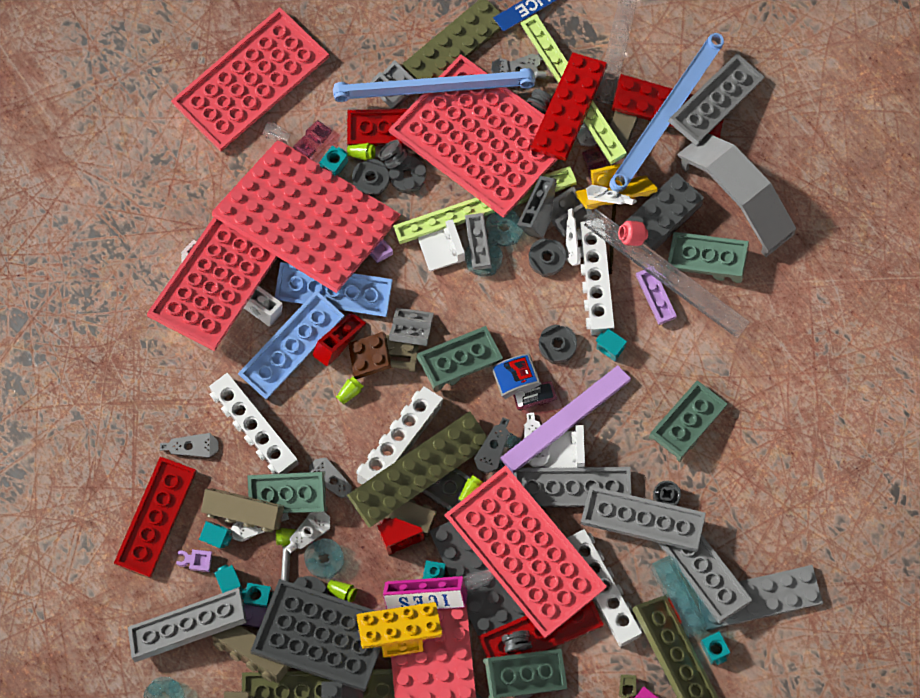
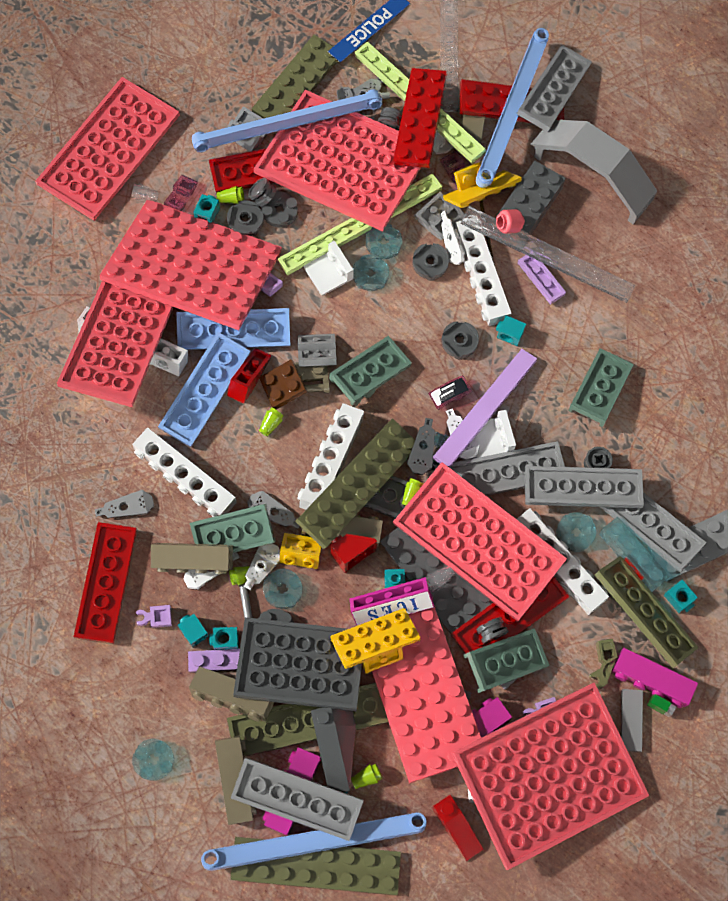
camera: 20 degrees left, 0 degrees up
light grey plate [128,588,247,662] -> none
teal brick [199,521,232,548] -> none
lime cone [327,580,358,603] -> none
light grey tile [465,213,492,271] -> none
slope [491,353,541,399] -> none
dark grey slope [517,176,556,238] -> none
white piece [586,185,637,205] -> none
sand green hinge [667,232,749,283] -> none
none -> yellow bracket [279,533,322,569]
none -> clear light blue plate [556,512,596,552]

